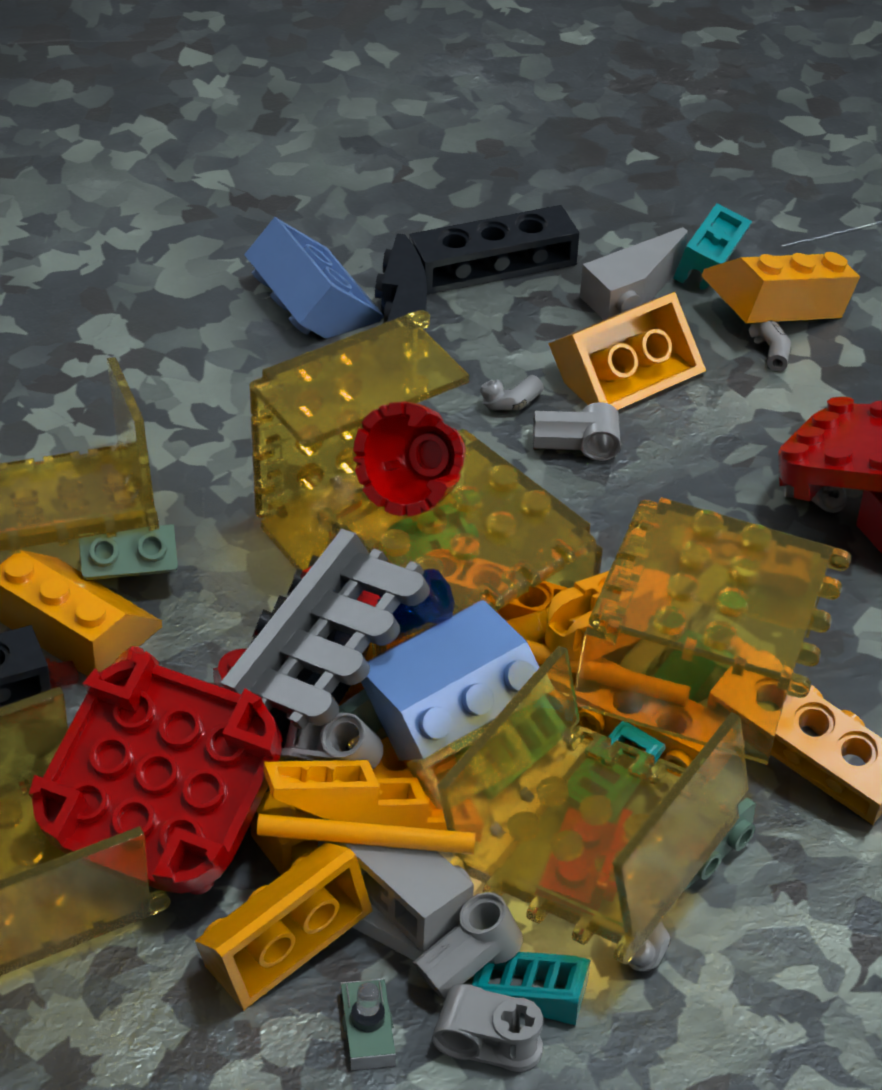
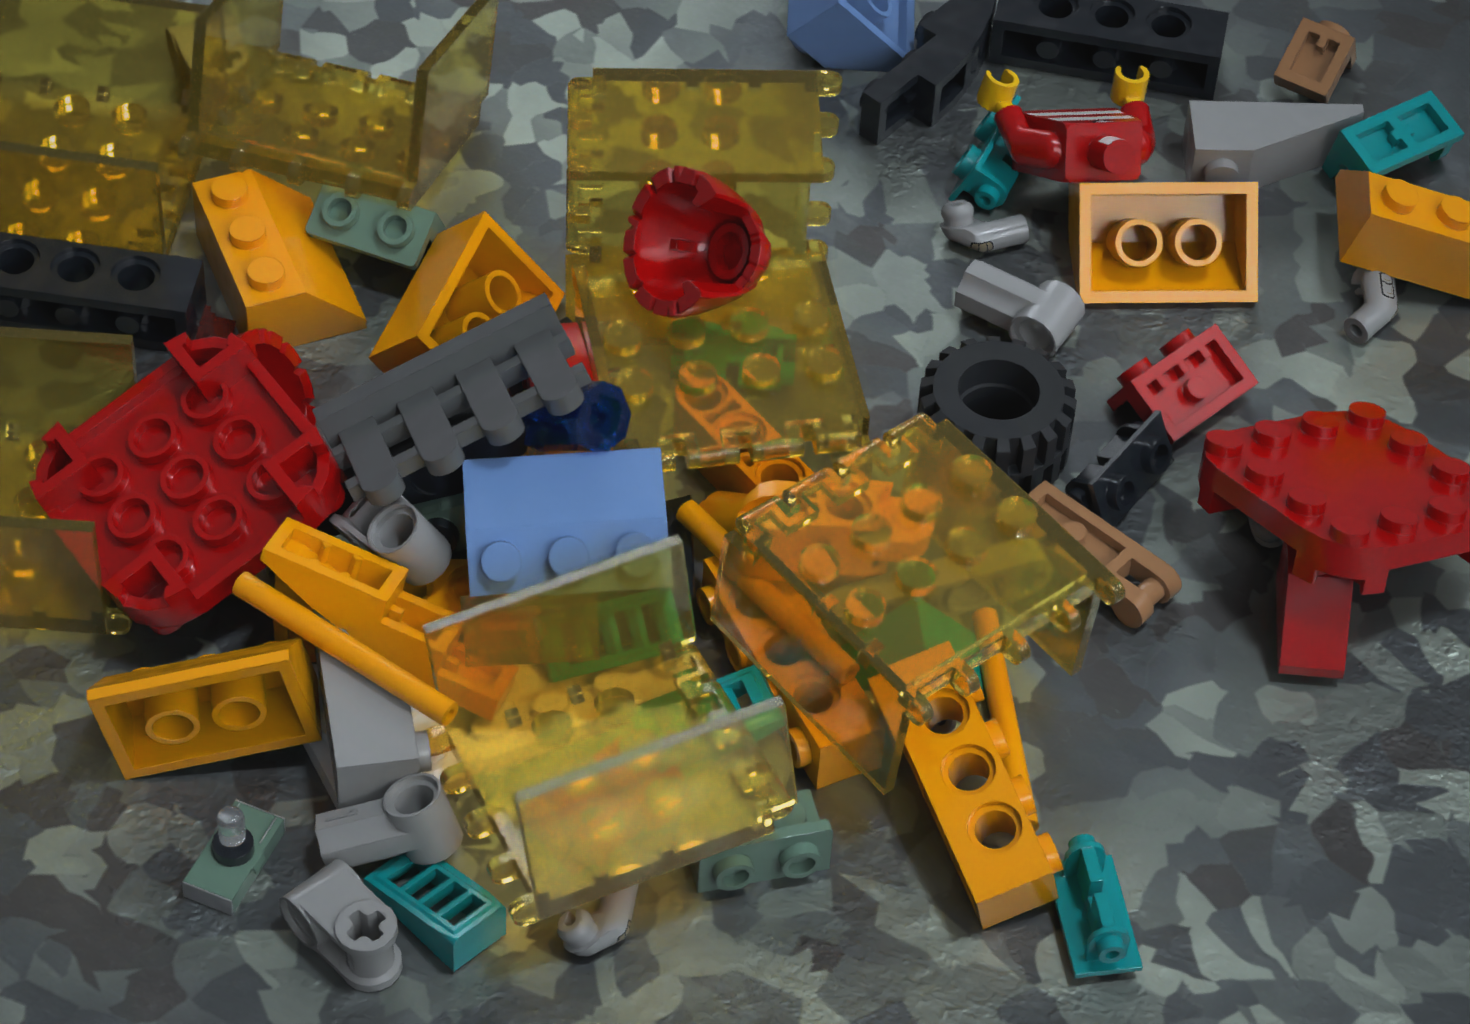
camera: 30 degrees right, 5 degrees up
none -> light orange slope [369,211,565,373]
none -> black tyre [914,336,1077,503]
none -> teal hinge [948,95,1021,210]
none -> red torso [977,66,1156,183]
none -> black hinge [1065,410,1174,527]
none -> red bracket [1106,323,1259,445]
none -> medium nougat bracket [1274,17,1356,103]

